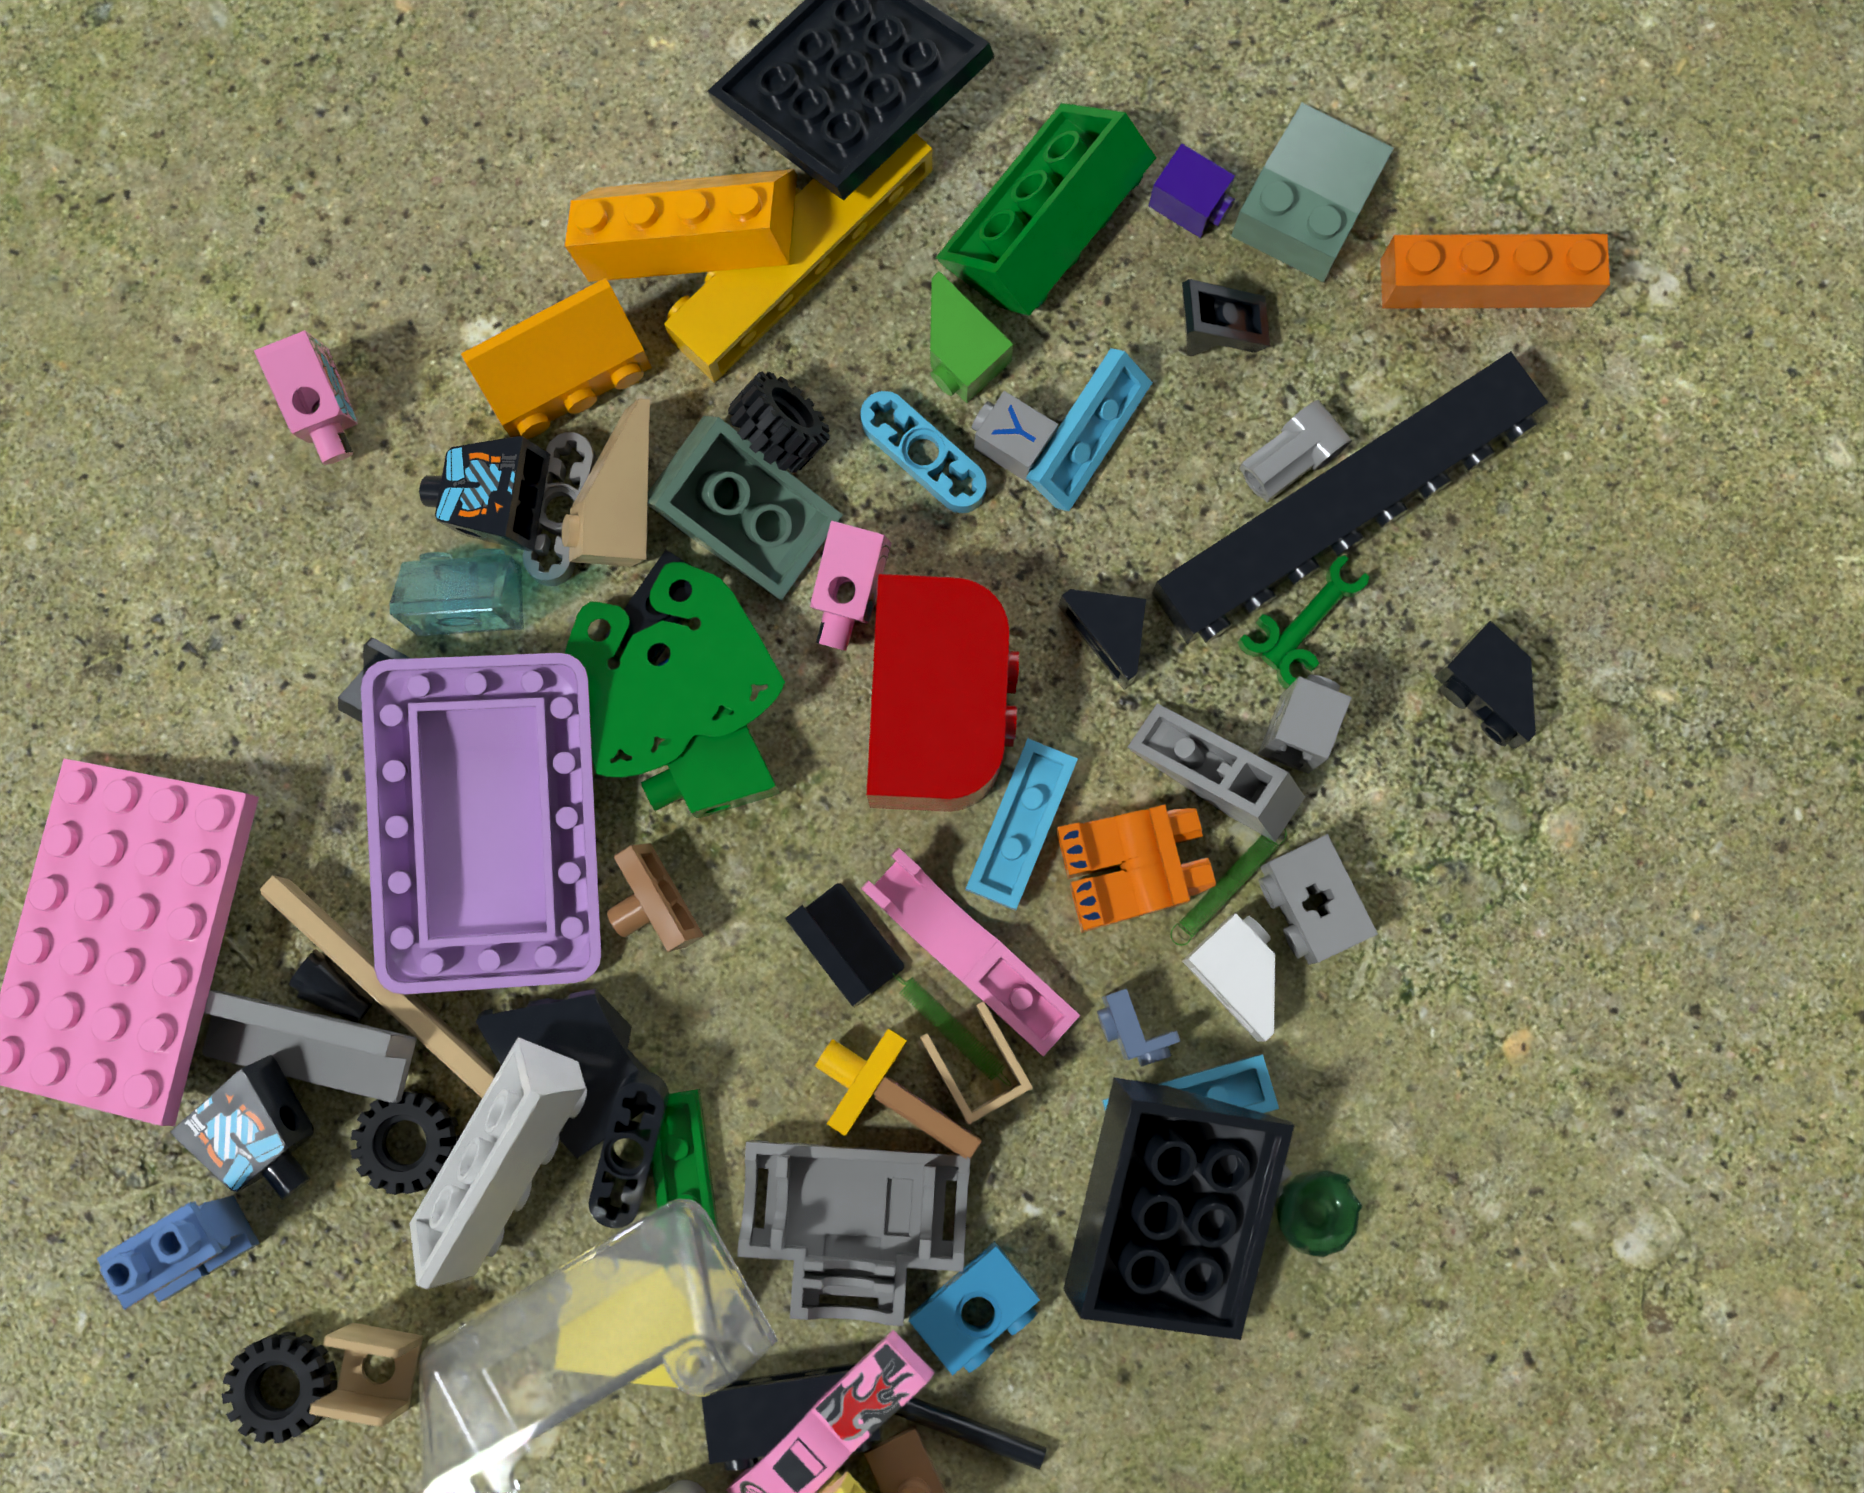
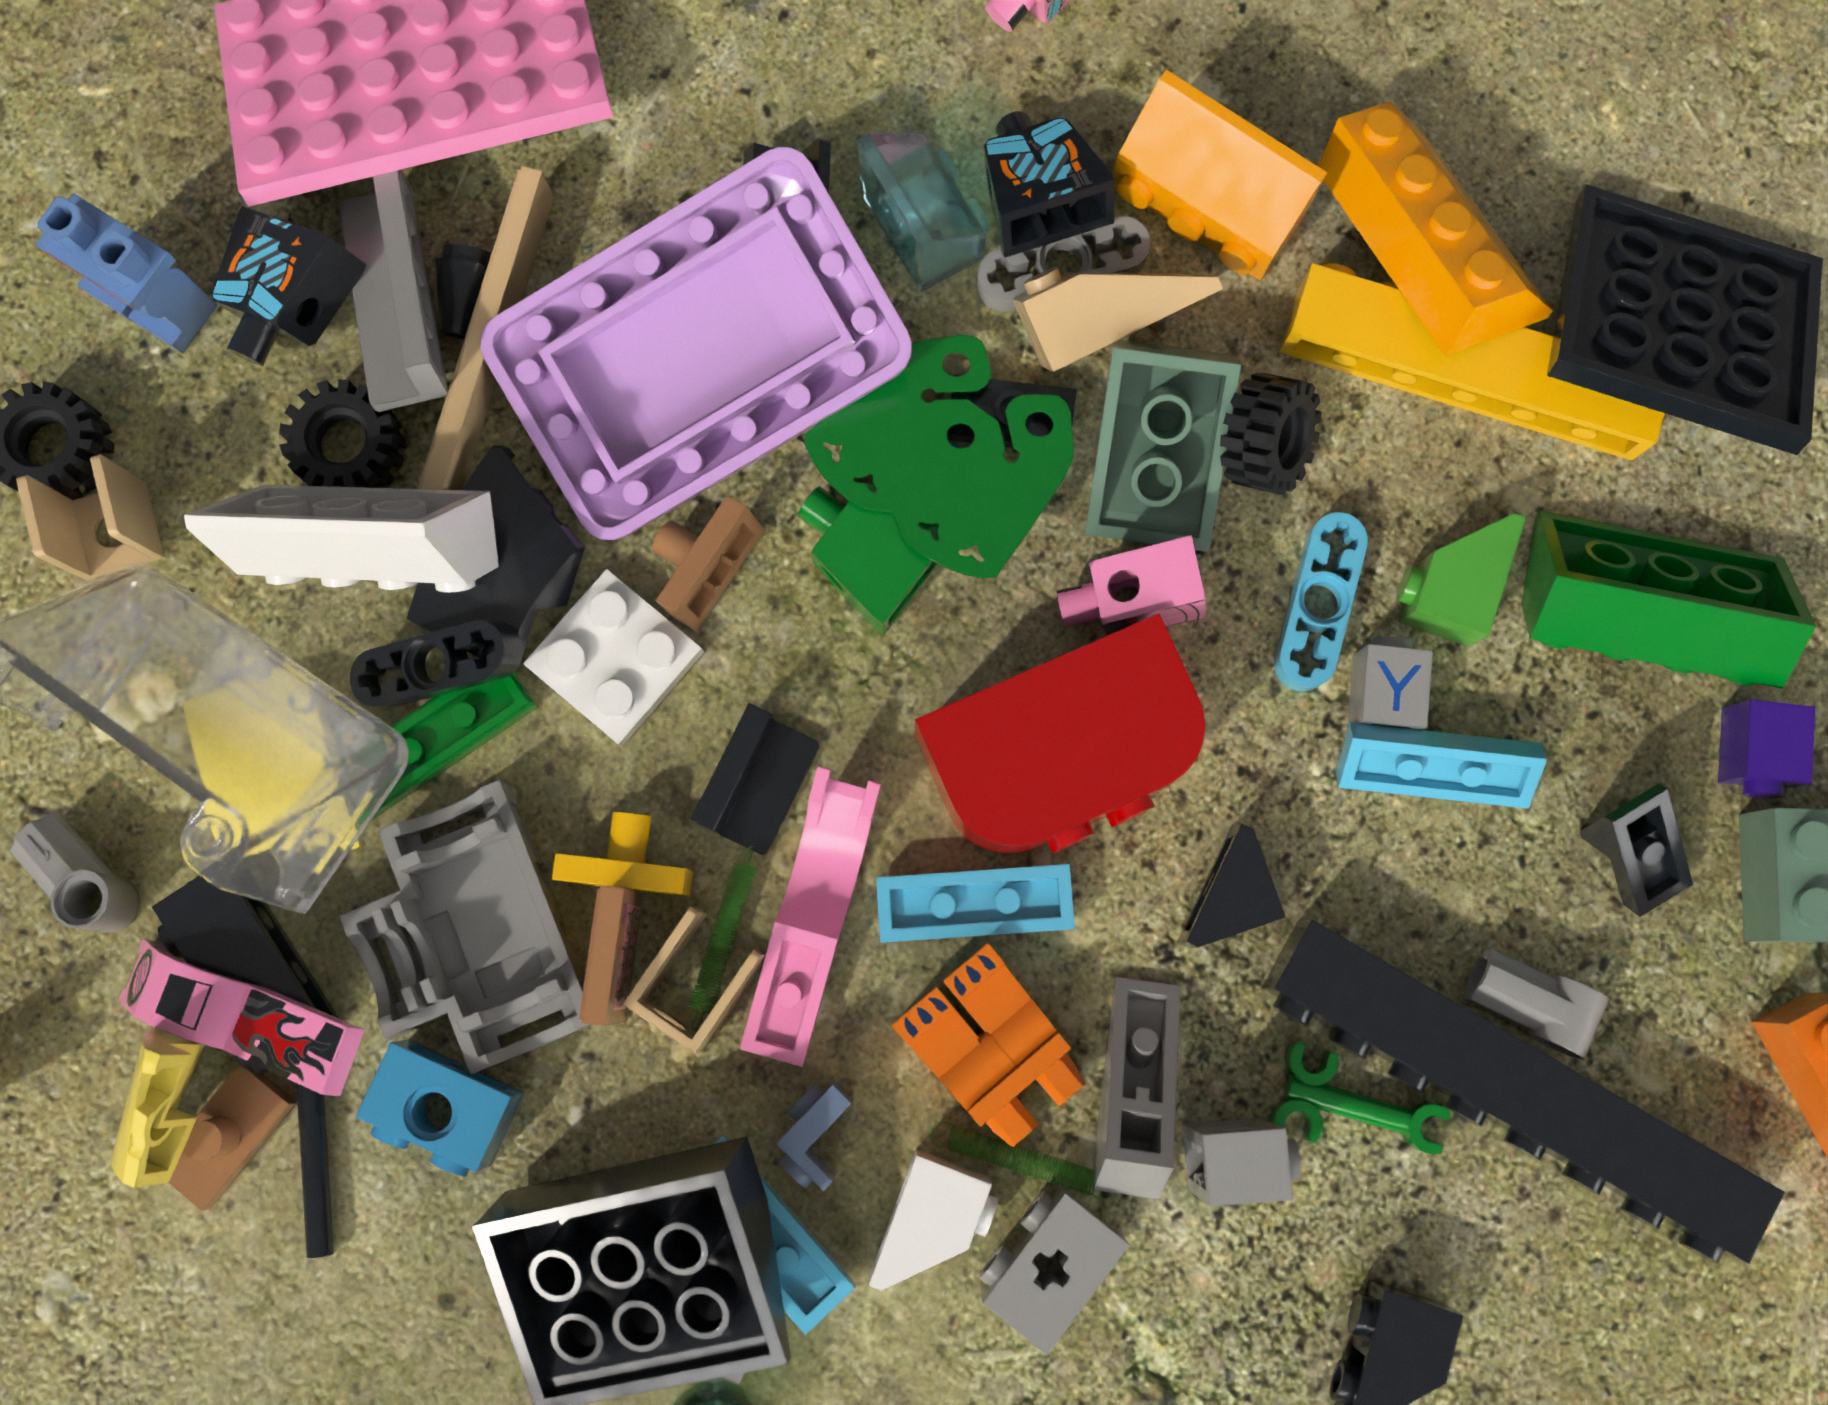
camera: 60 degrees right, 0 degrees up
none -> white plate [523,569,704,747]

